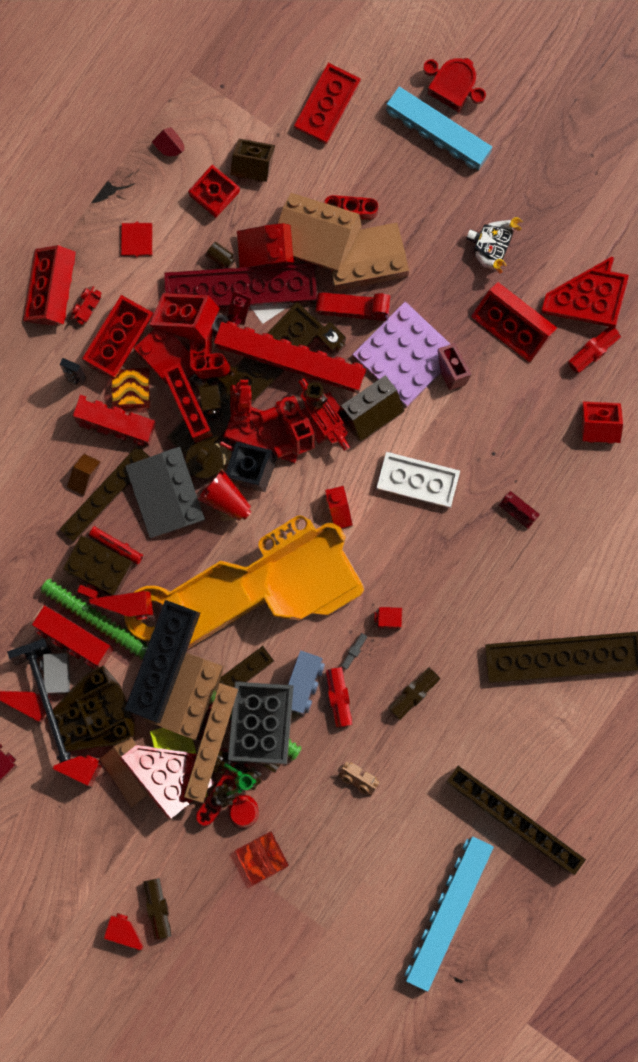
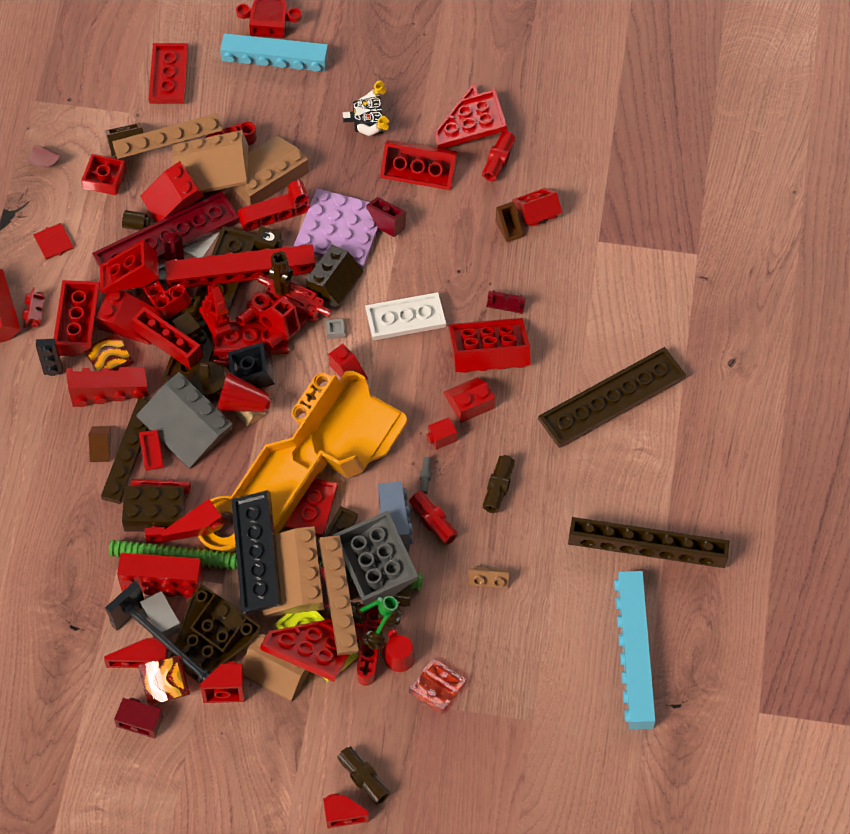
camera: 30 degrees left, 20 degrees down
none -> medium nougat plate [112,113,222,159]
none -> slope [138,655,190,704]
none -> red tile [139,429,164,471]
none -> red plate [285,478,338,537]
none -> light grey tile [325,318,346,339]
none -> red slope [444,377,495,423]
none -> red slope [448,318,531,373]
none -> reddish brown slope [495,201,523,242]

